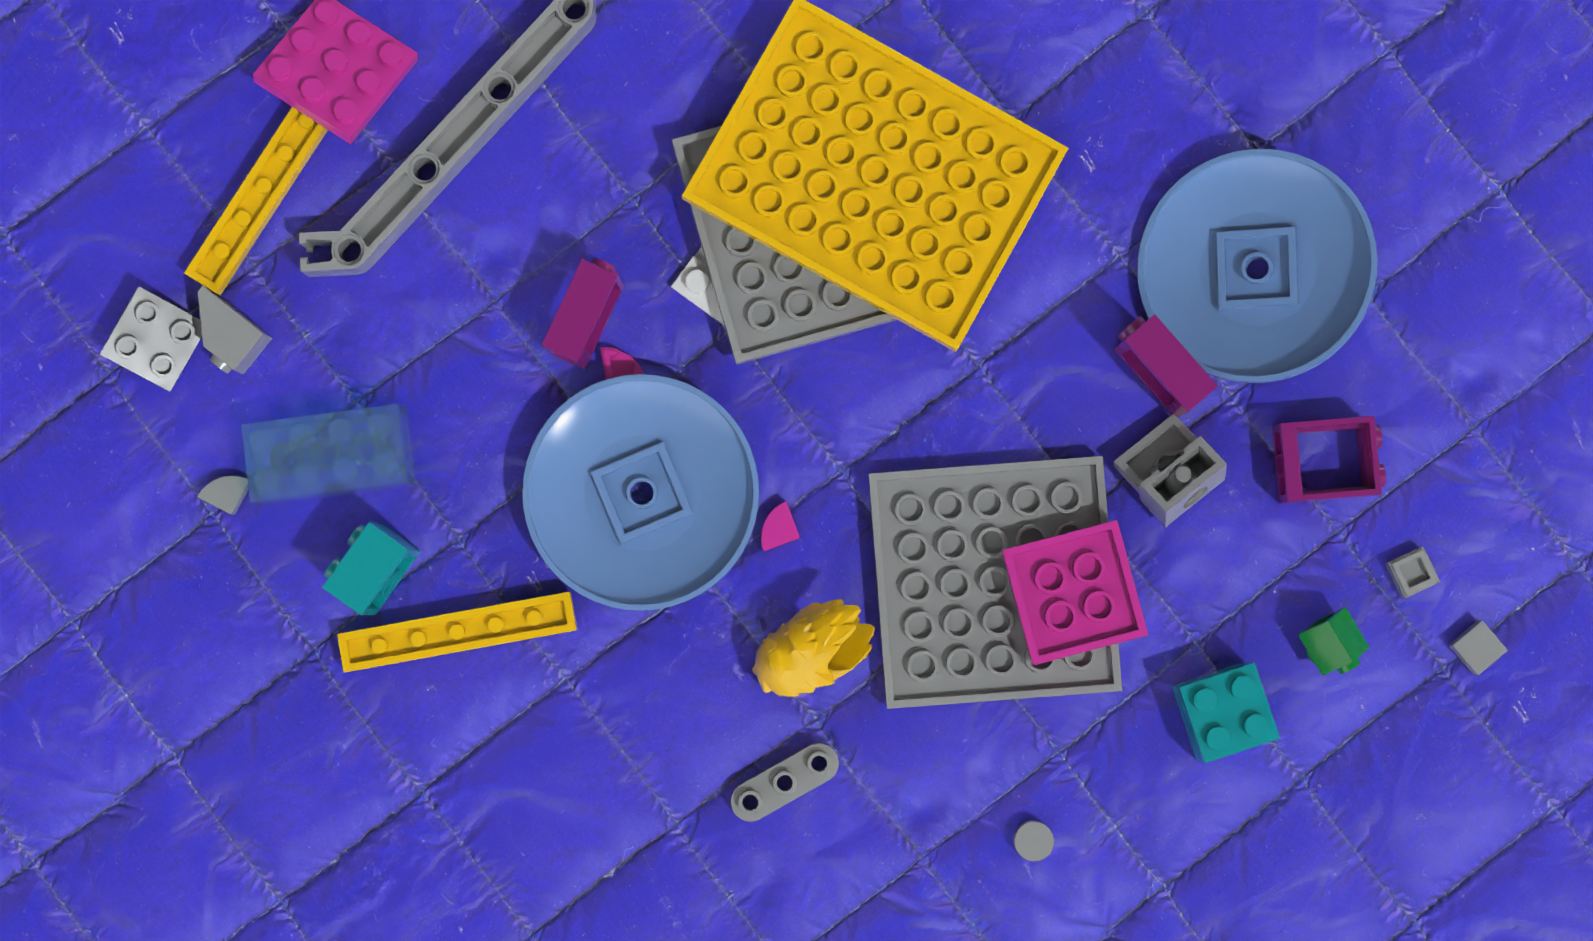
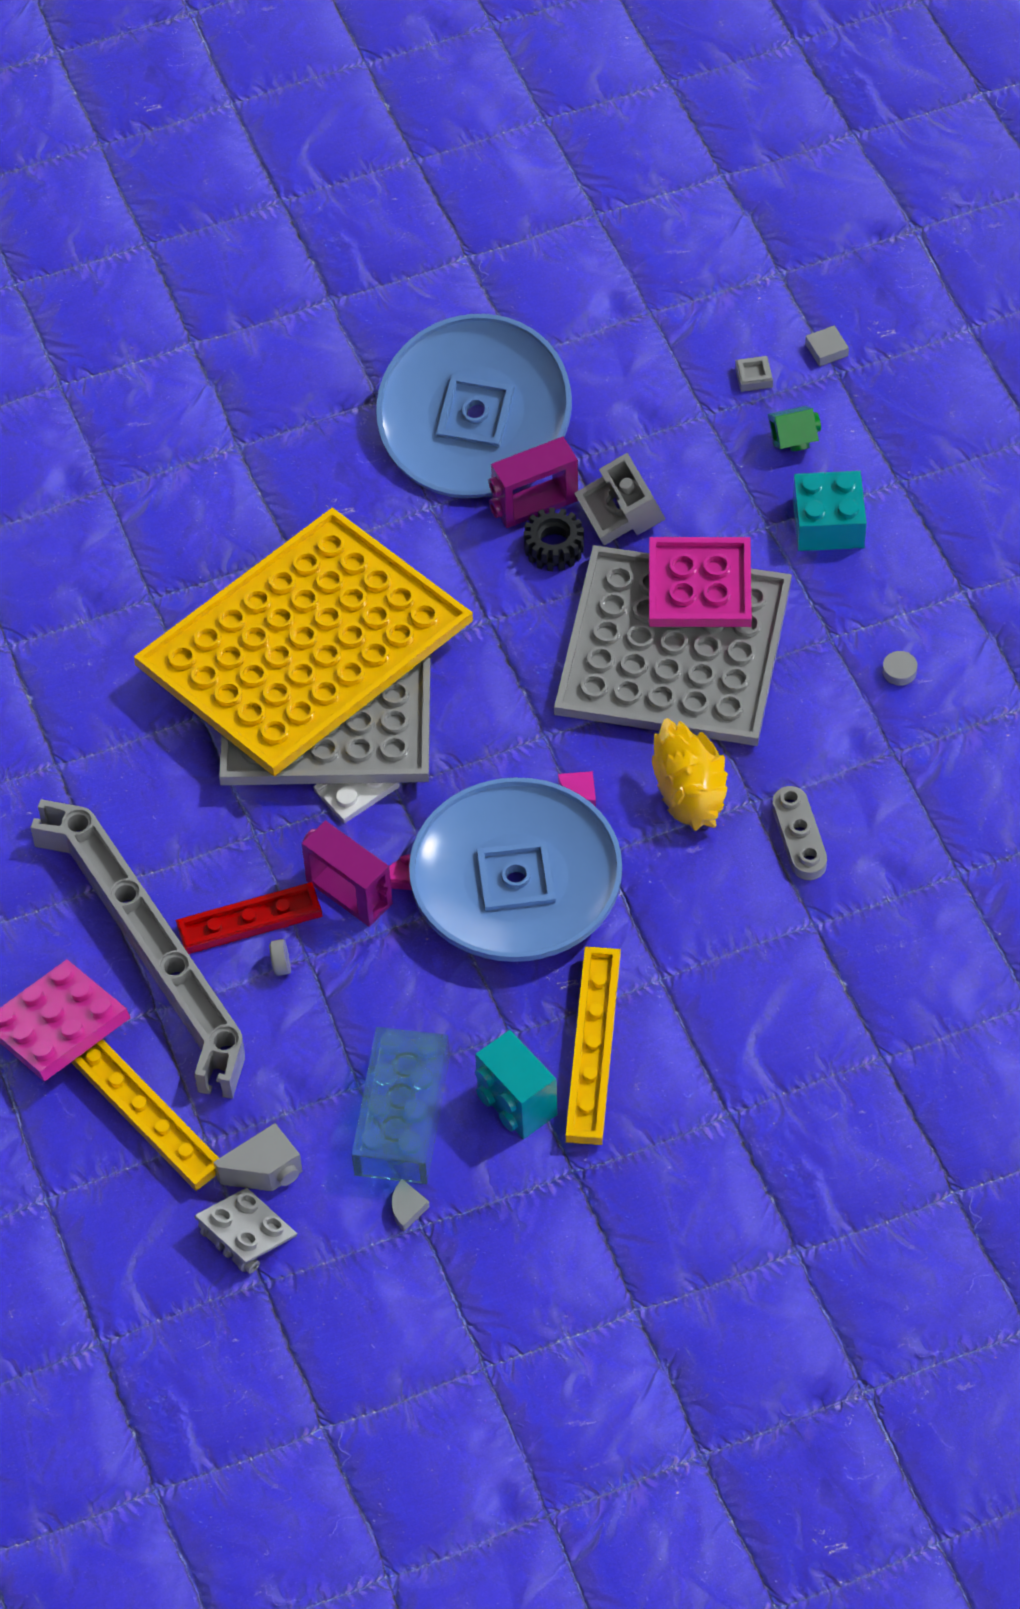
camera: 70 degrees left, 30 degrees down
magenta window [1272,416,1386,504] -> none
none -> red tile [176,882,323,954]
none -> light grey tile [269,939,291,976]
none -> black tyre [524,508,584,572]

